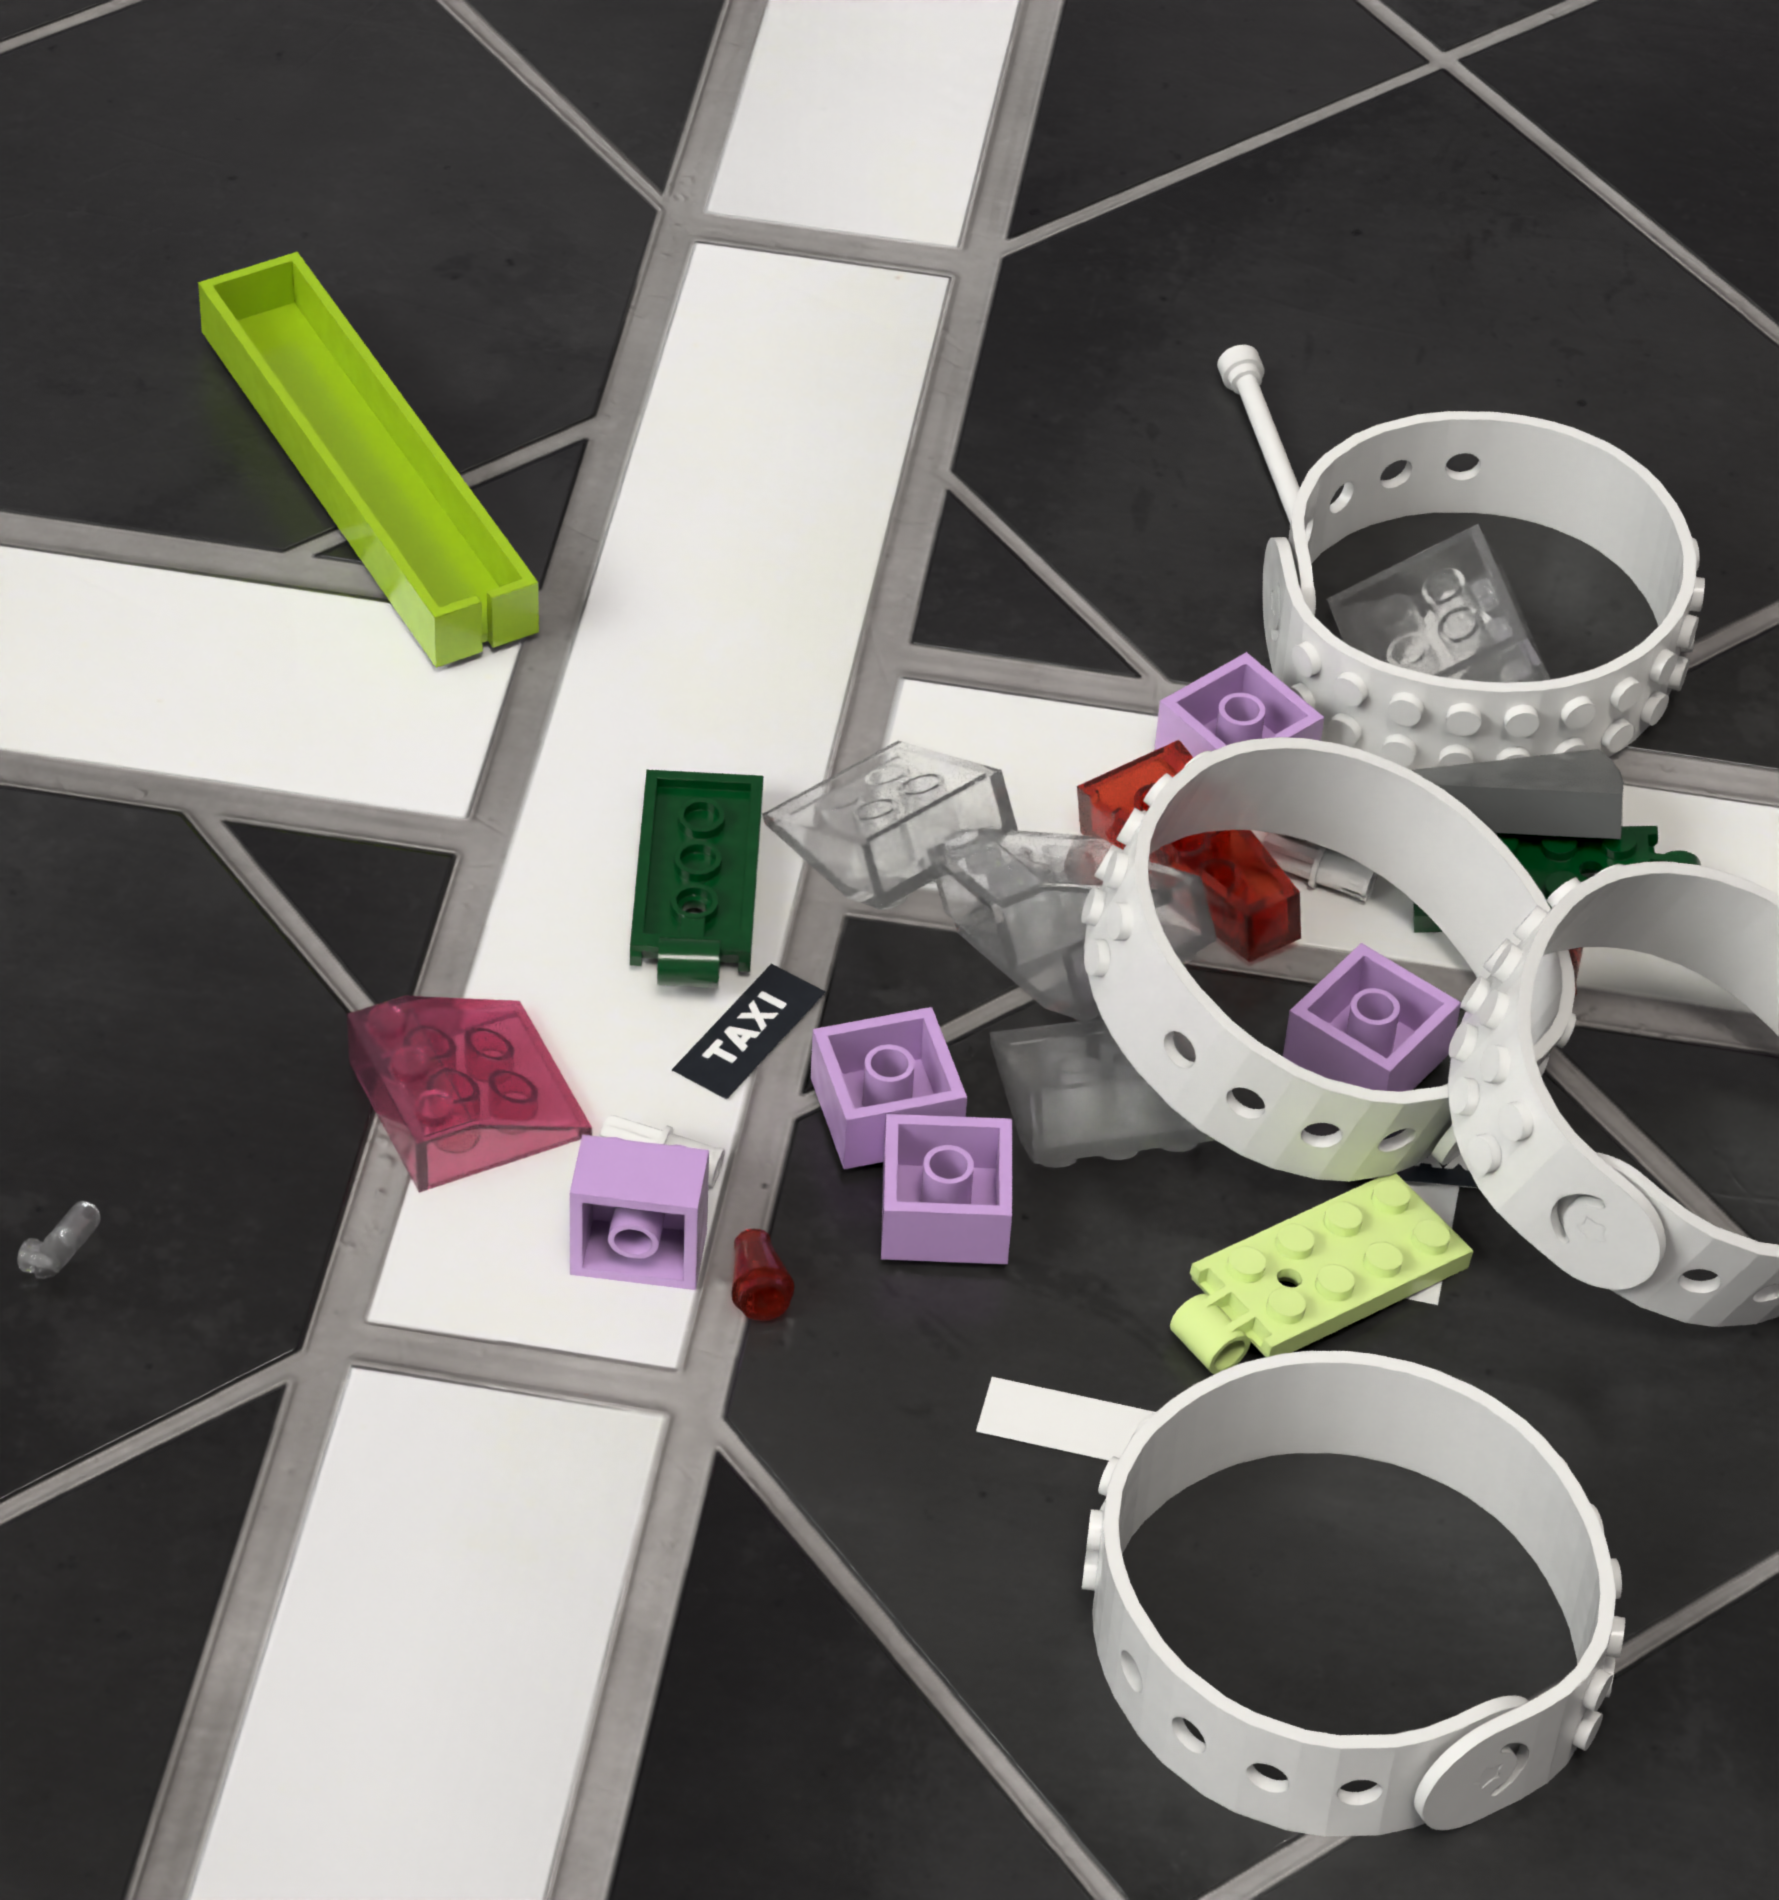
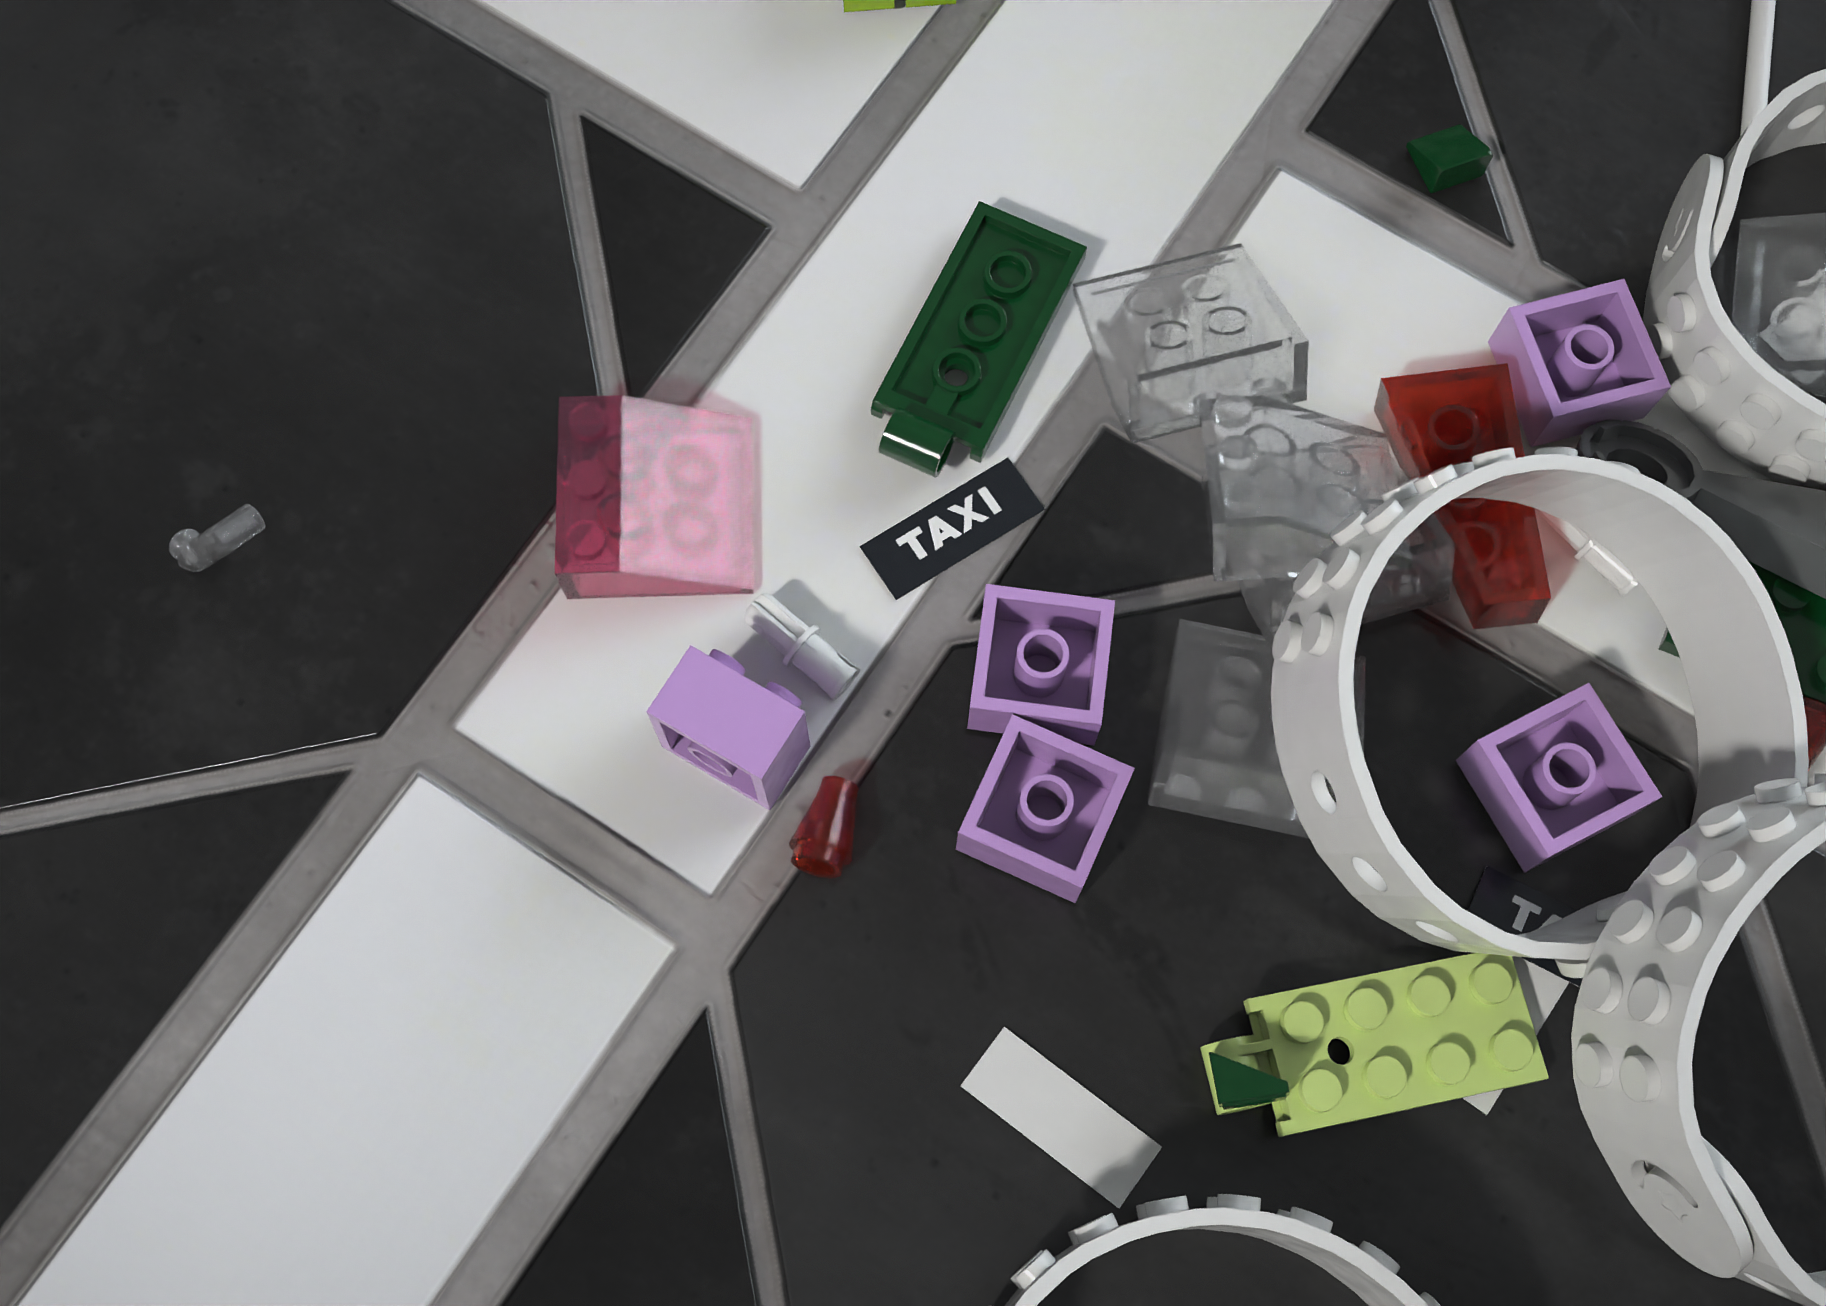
camera: 25 degrees right, 25 degrees up
none -> dark green slope [1209,1052,1290,1110]
none -> dark green slope [1406,124,1493,194]

